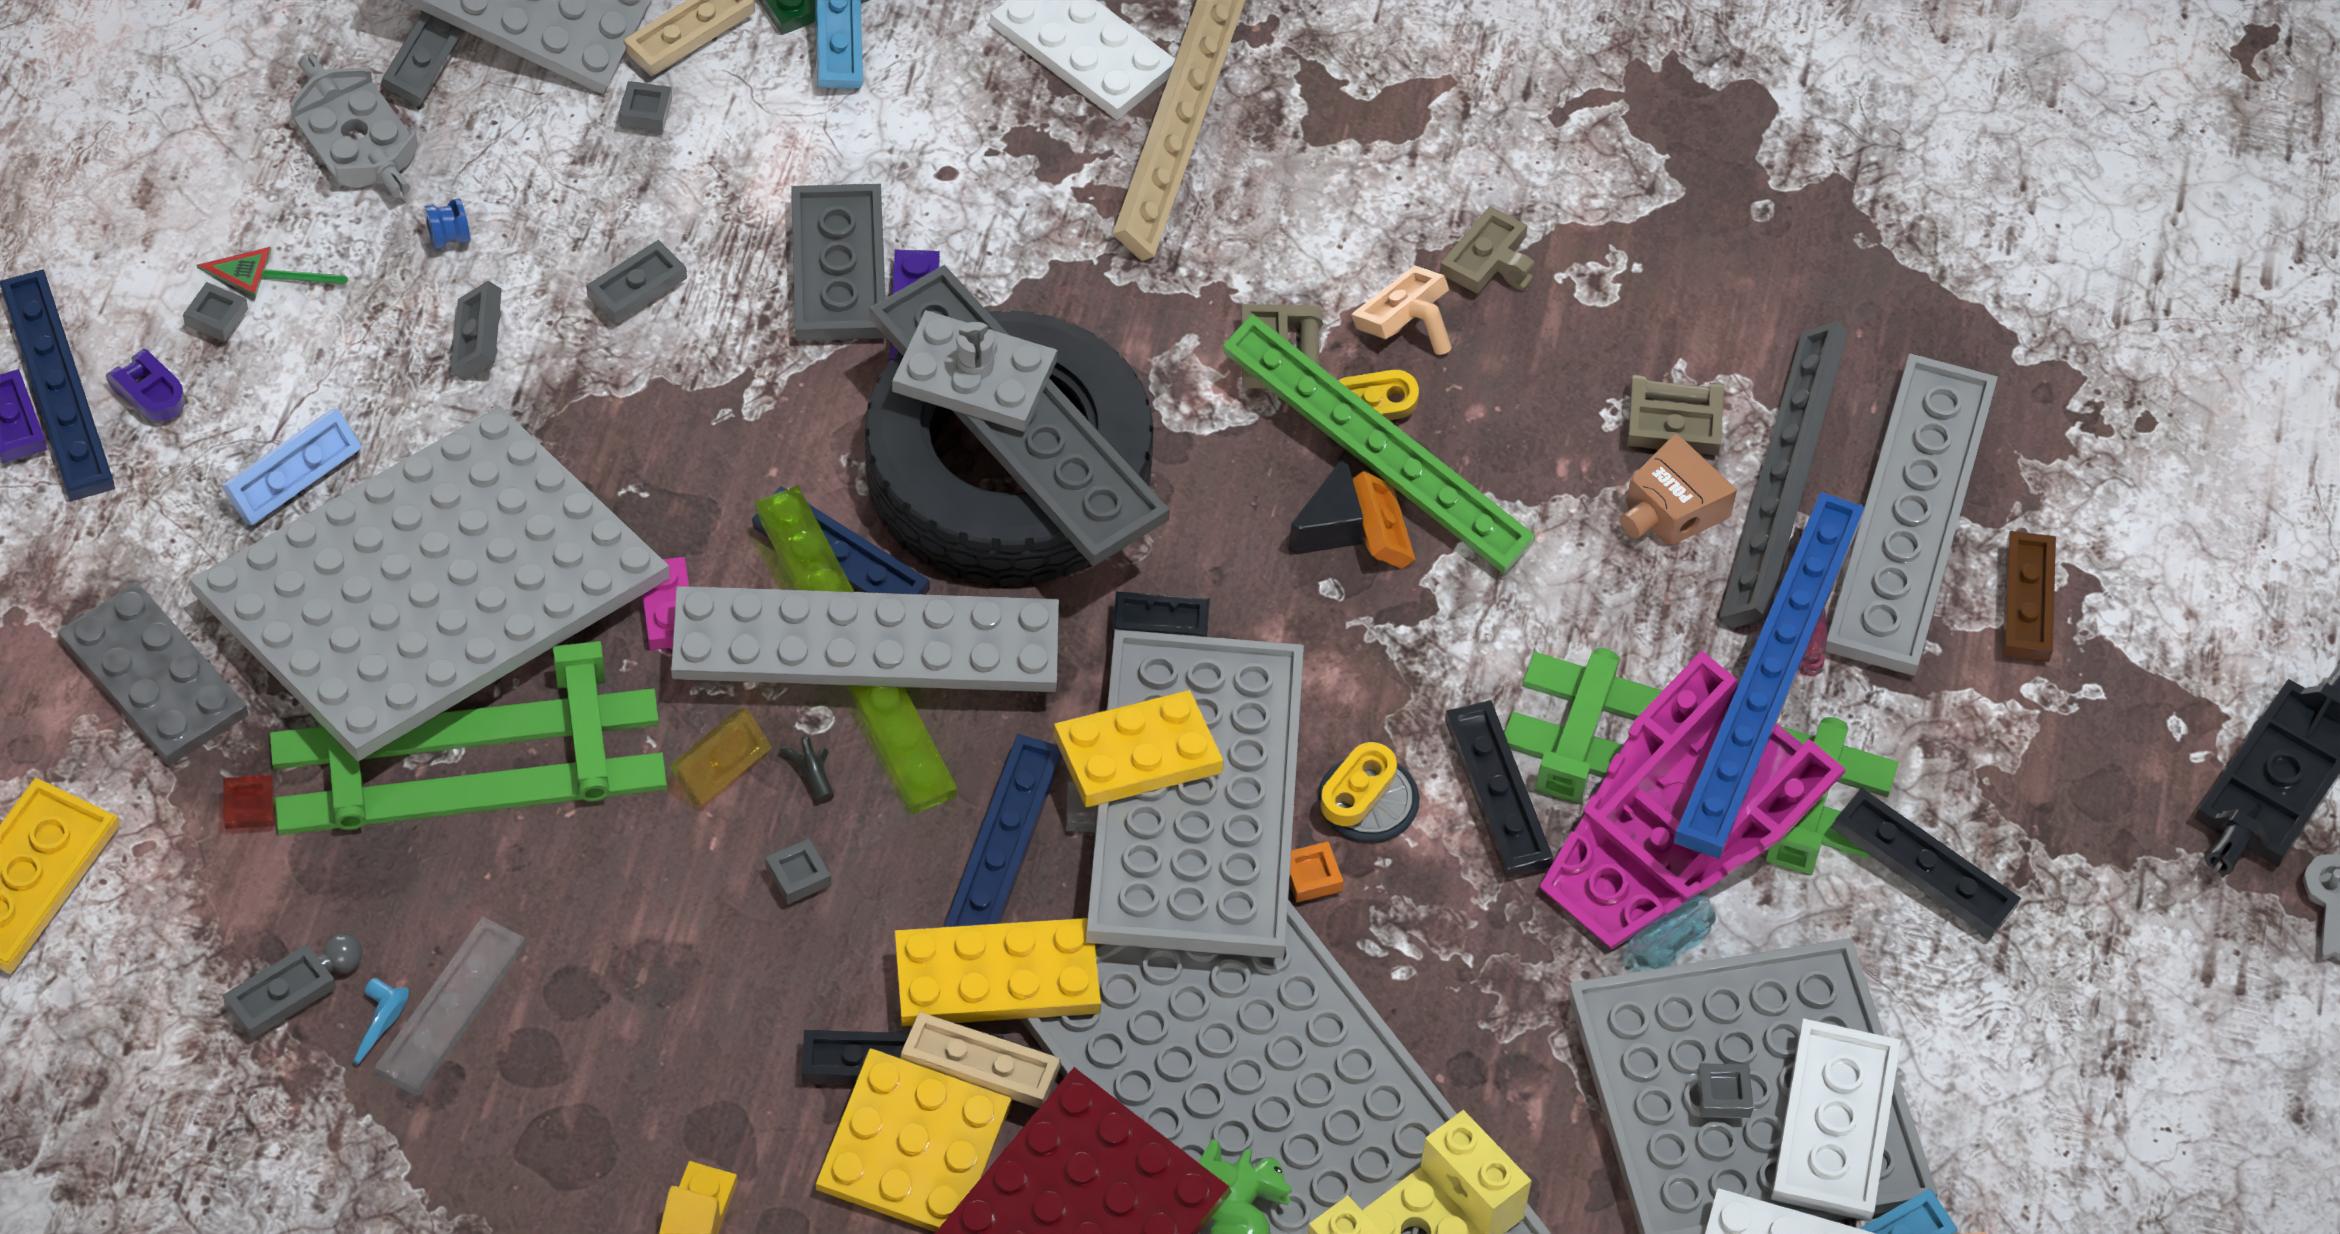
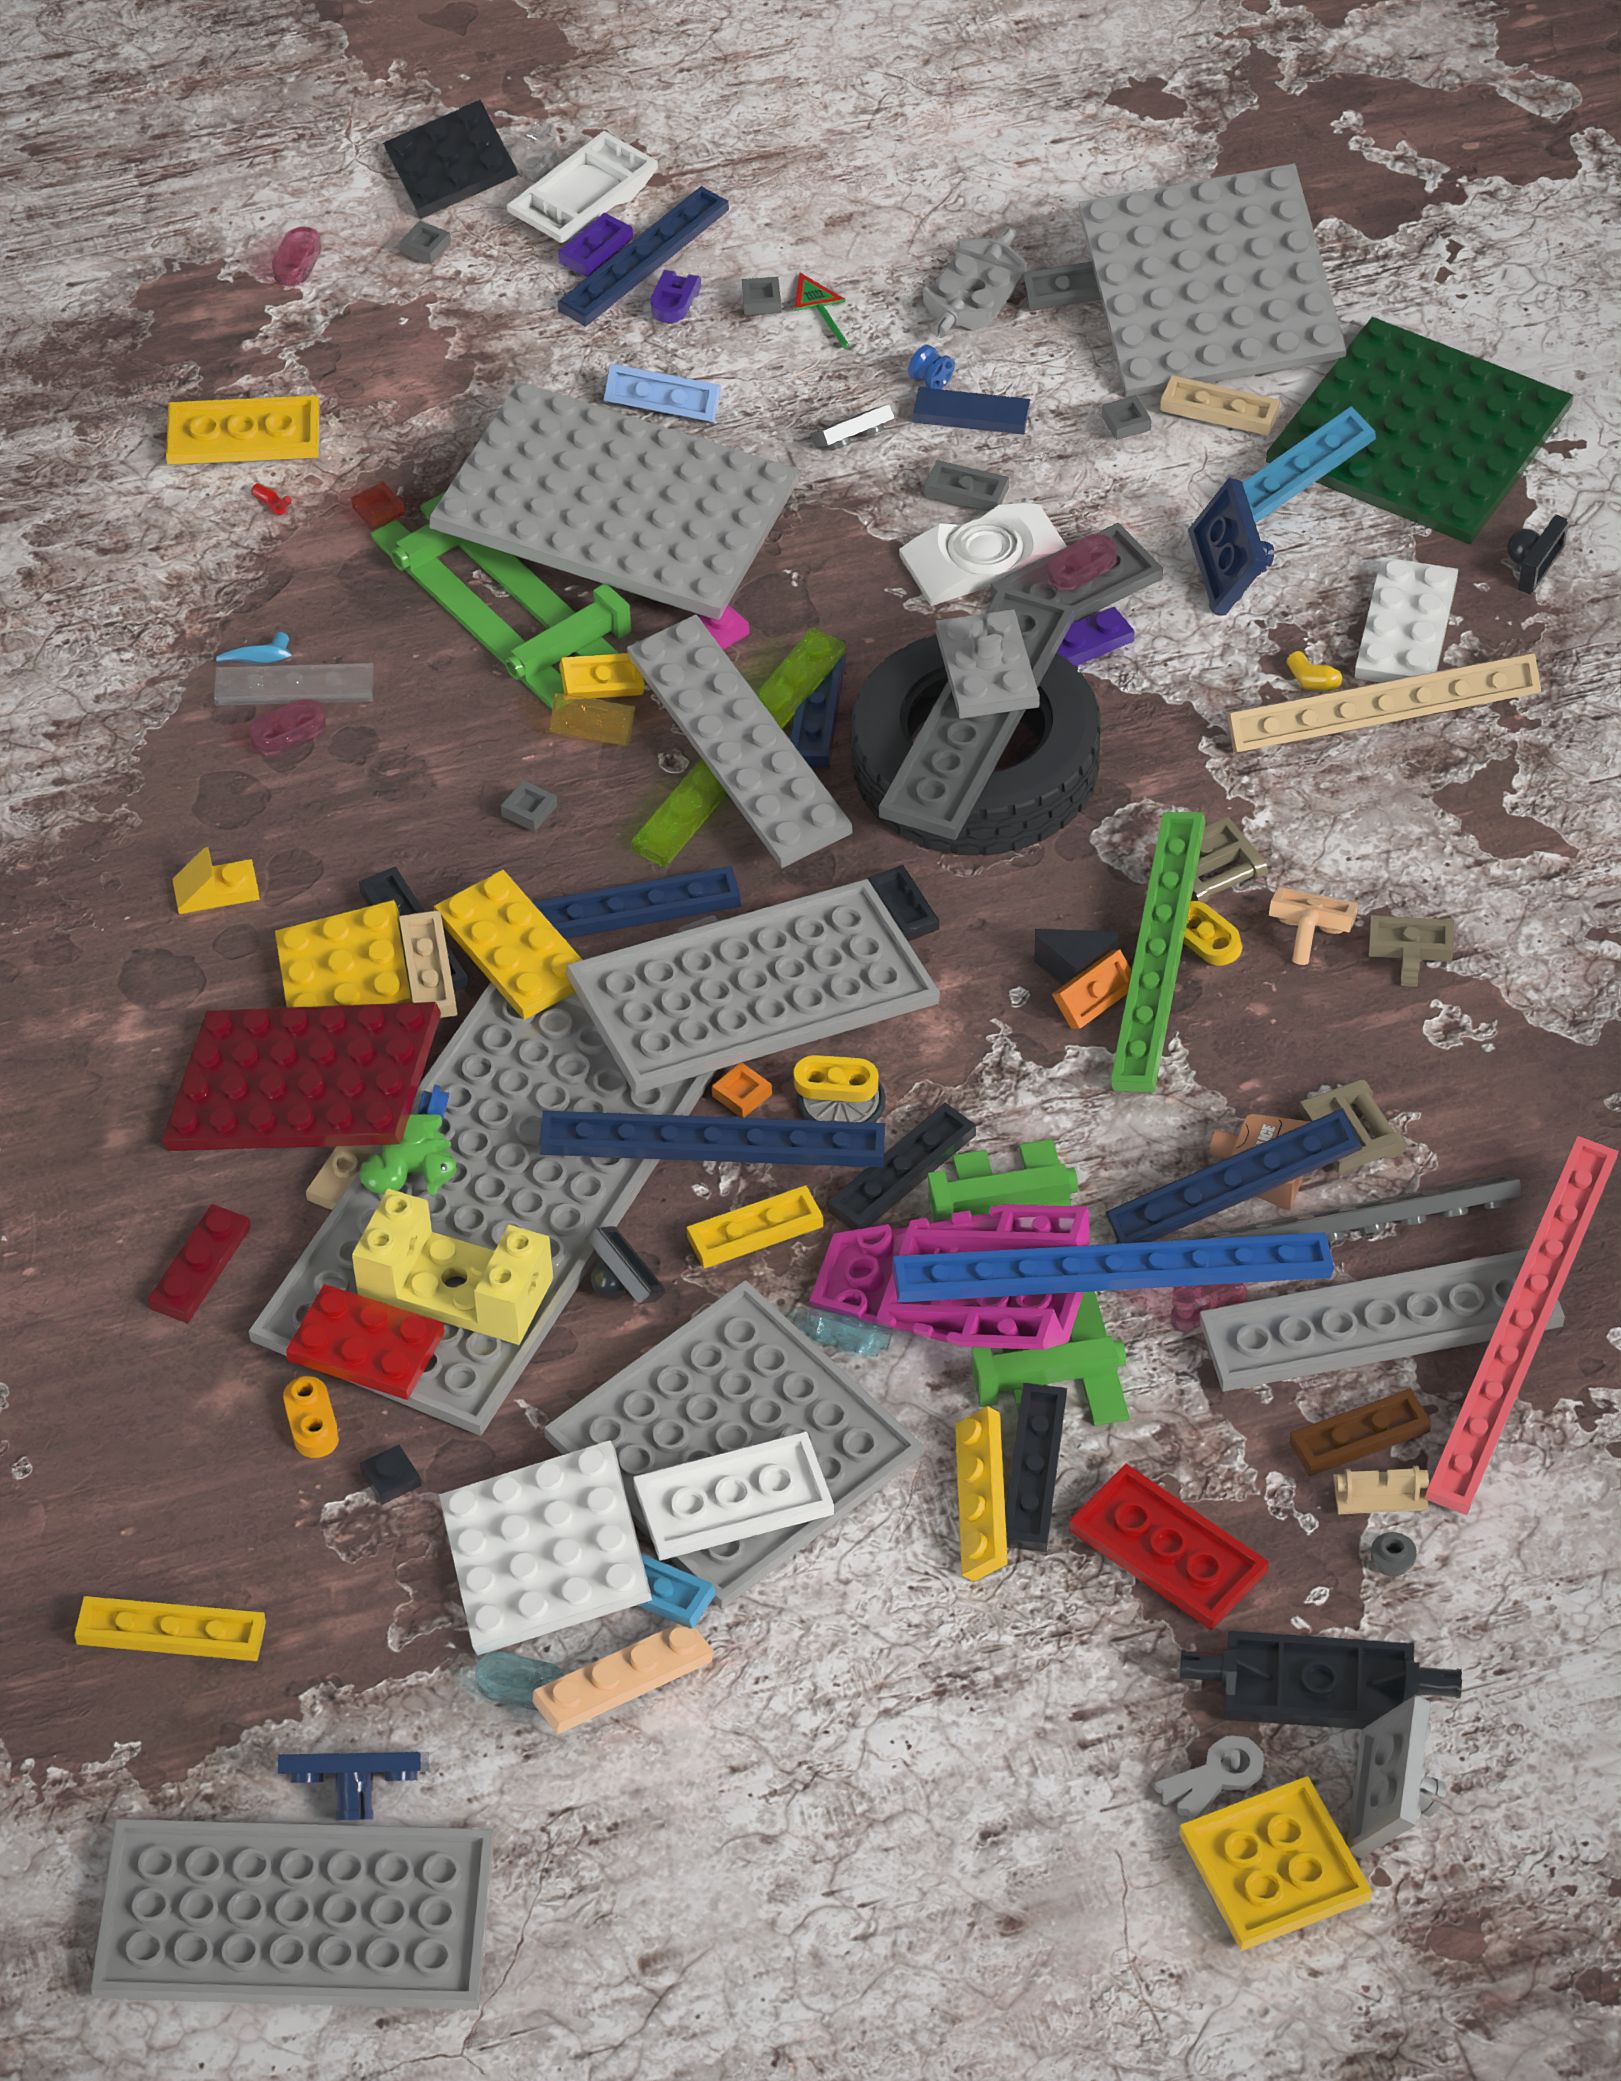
camera: 65 degrees right, 5 degrees down
flat silver plate [57,582,249,766] -> none
dark grey plate [222,934,363,1040] -> none
pearl dark grey bar [779,736,834,804] -> none
yellow plate [1053,690,1224,808] -> none
dark grey plate [1696,1063,1754,1118] -> none
none -> clear pink plate [250,699,326,755]
none -> red piece [251,483,292,515]
none -> blue plate [417,1084,450,1121]
none -> dark blue plate [539,1110,885,1168]
none -> yellow plate [559,653,645,700]
none -> black tile [586,1226,666,1304]
none -> yellow plate [687,1185,823,1269]
none -> white slope [899,503,1067,606]
none -> dark blue tile [913,387,1030,435]
none -> yellow plate [955,1406,1008,1582]
none -> clear pink plate [1048,534,1117,591]
none -> red plate [1069,1463,1269,1631]
none -> dark blue tile [1105,1108,1362,1244]
none -> dark blue plate [1188,477,1275,615]
none -> yellow arm [1286,651,1342,691]
none -> tan hinge [1333,1466,1429,1515]
none -> dark grey plate [1370,1532,1417,1577]
none -> coral plate [1425,1136,1619,1515]

